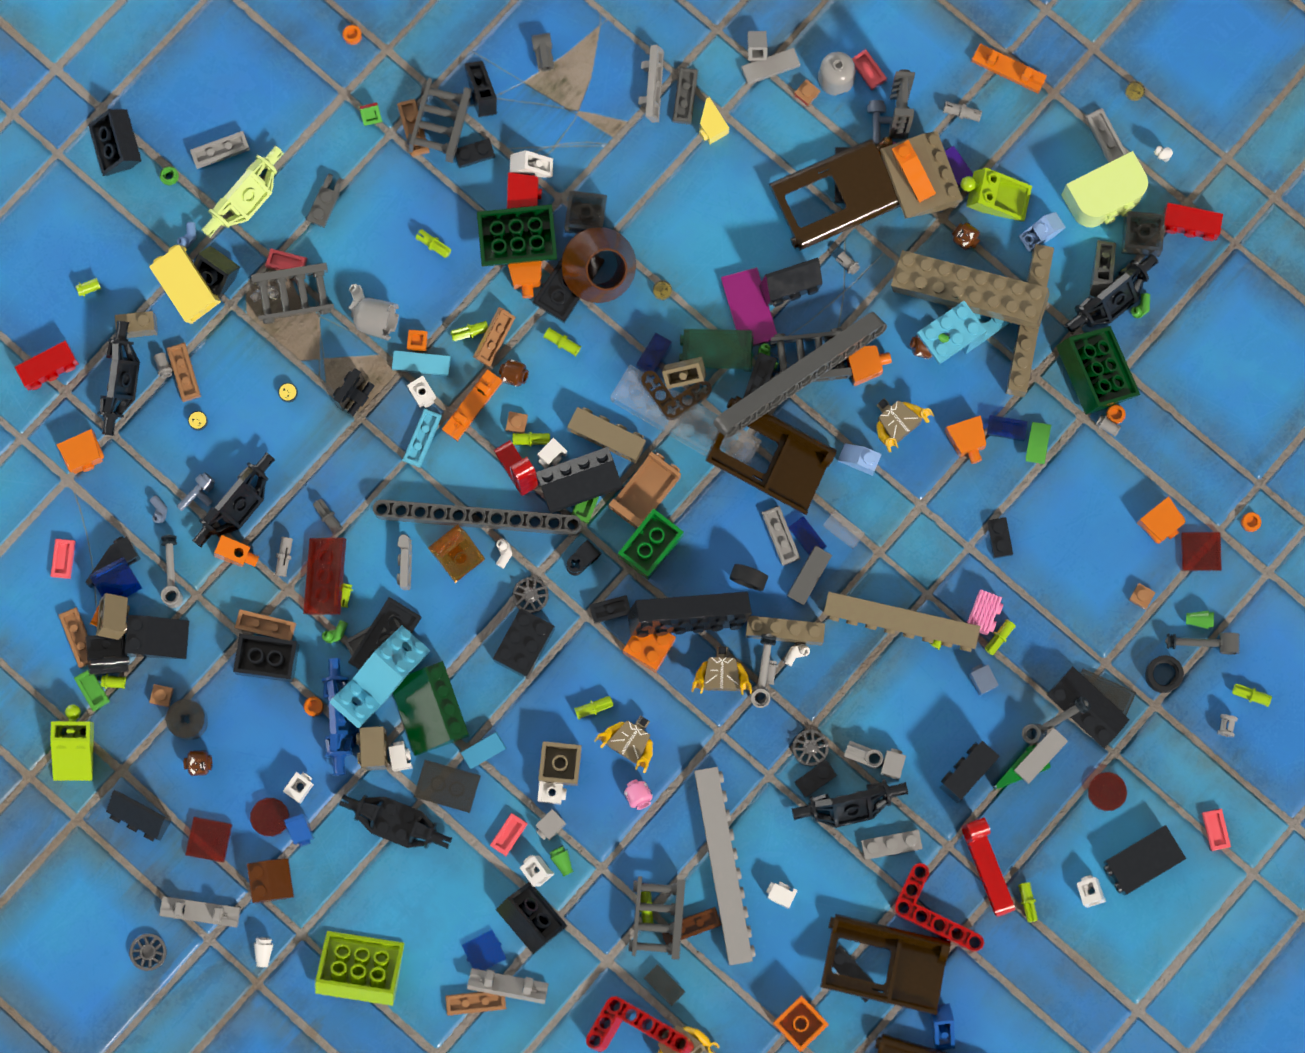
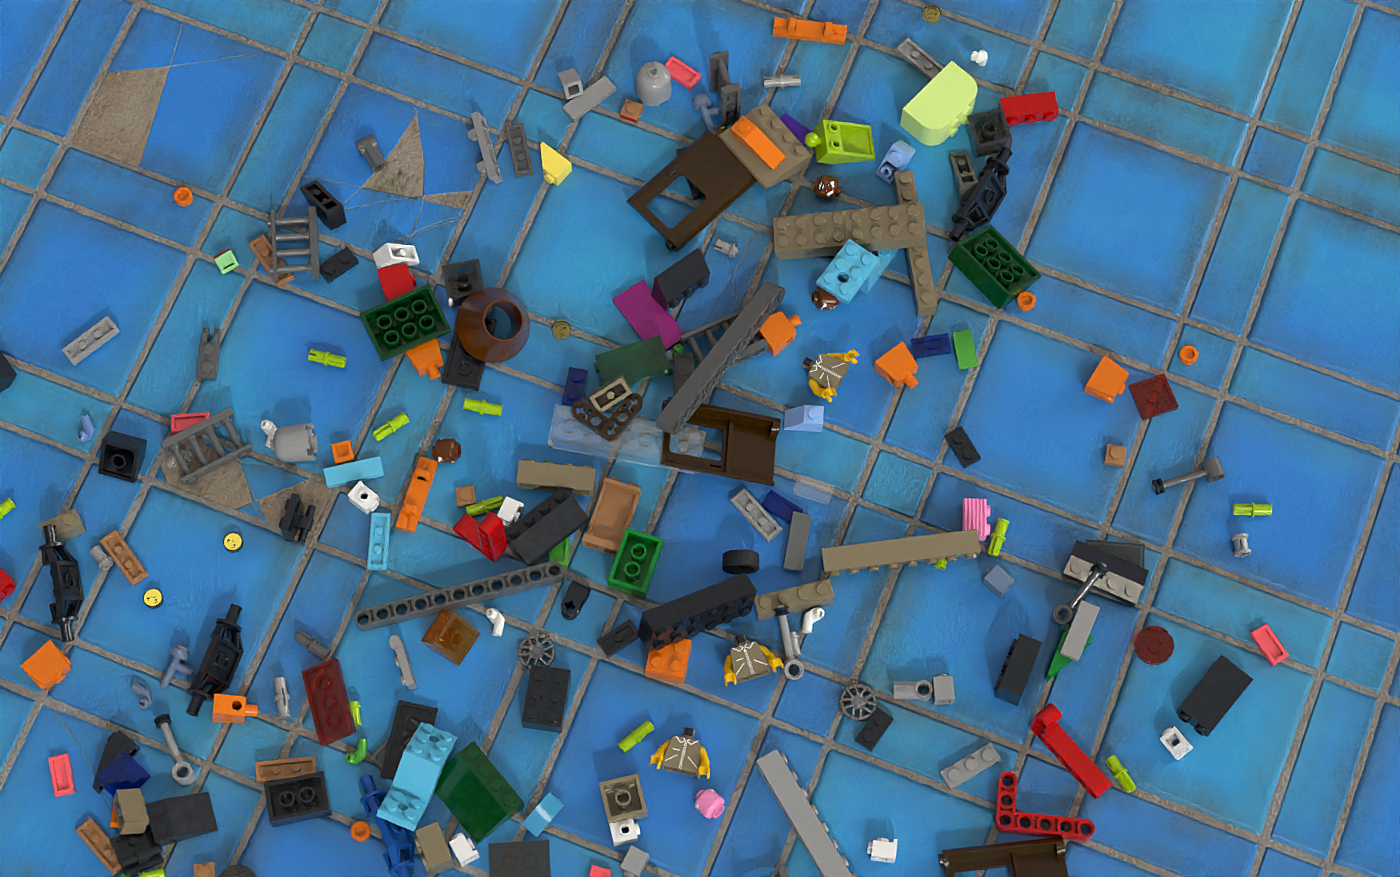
camera: 20 degrees left, 10 degrees down
light yellow panel [149,245,221,324] -> none
bright green plate [160,167,179,185] -> none
yellowish green plate [201,146,284,238] -> none
medium nougat tile [473,307,516,367] -> none
black plate [791,779,908,828] -> none
light grey pin [1095,415,1121,437] -> none
bright green arm [1131,293,1150,318] -> none
black tyre [1145,655,1184,693] -> none
bright green cone [1186,610,1214,629] -> none

